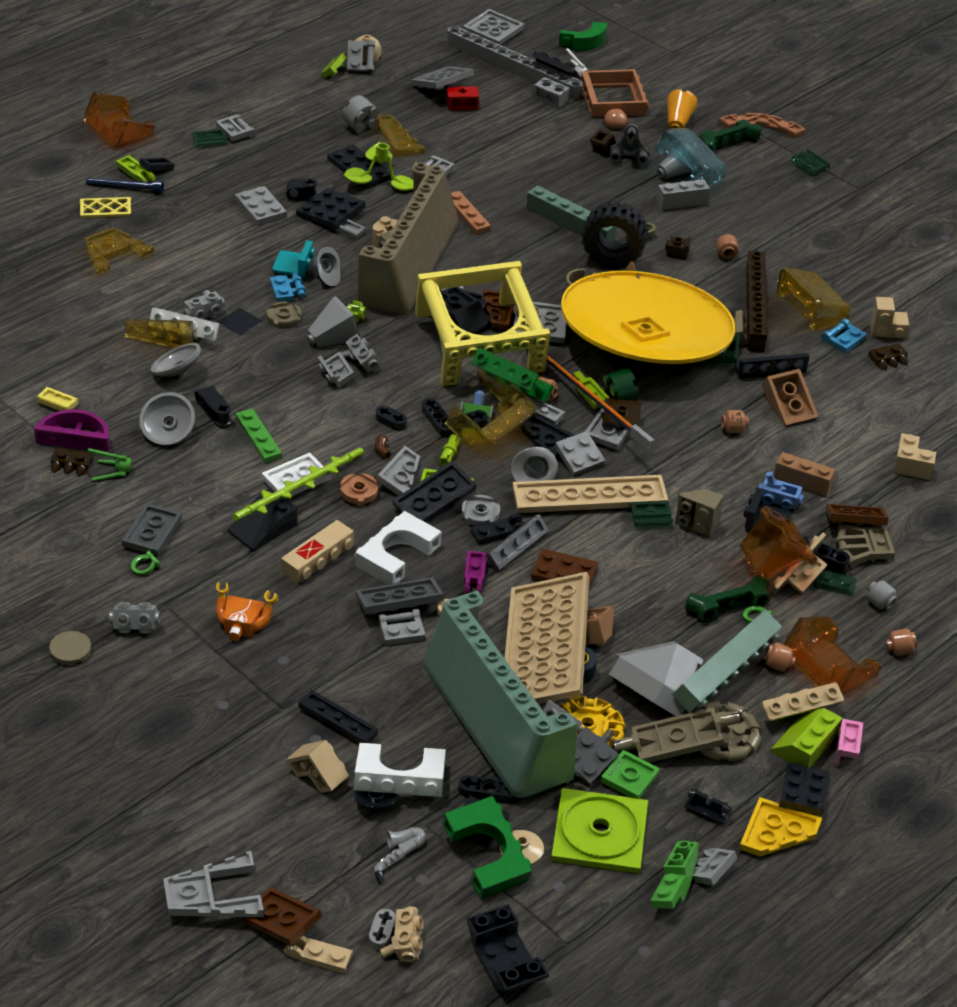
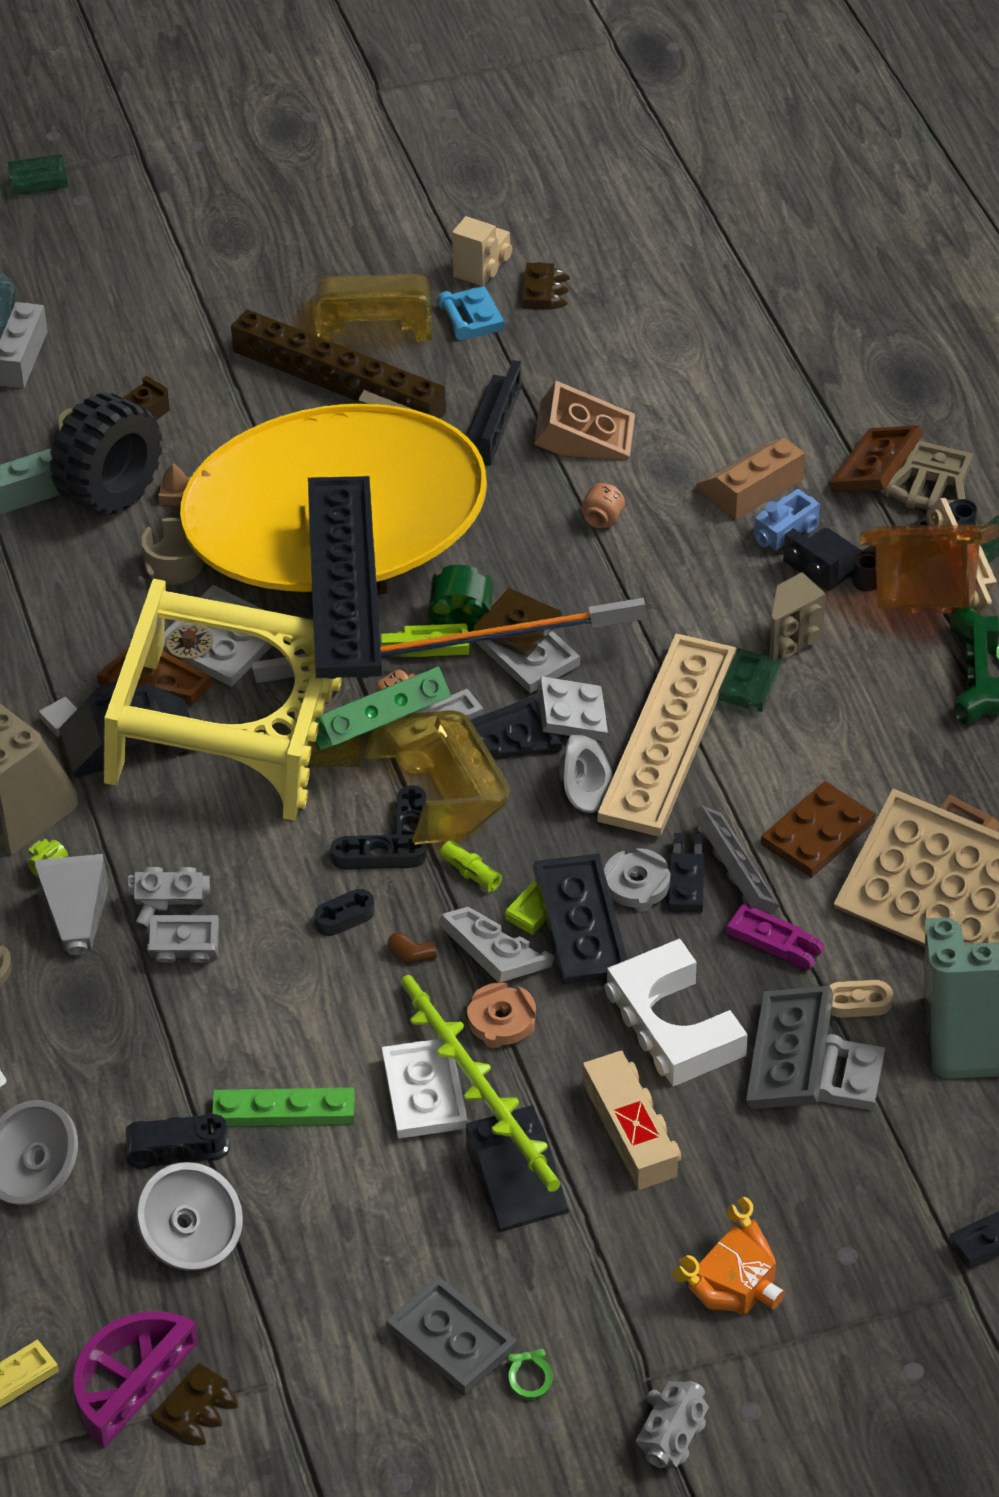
camera: 60 degrees left, 5 degrees up
bright green plant [87,449,131,481] -> none
piece [460,390,493,419] -> none
nougat head [716,234,739,259] -> none
tan brick [893,433,936,480] -> none
none -> black plate [308,476,382,679]

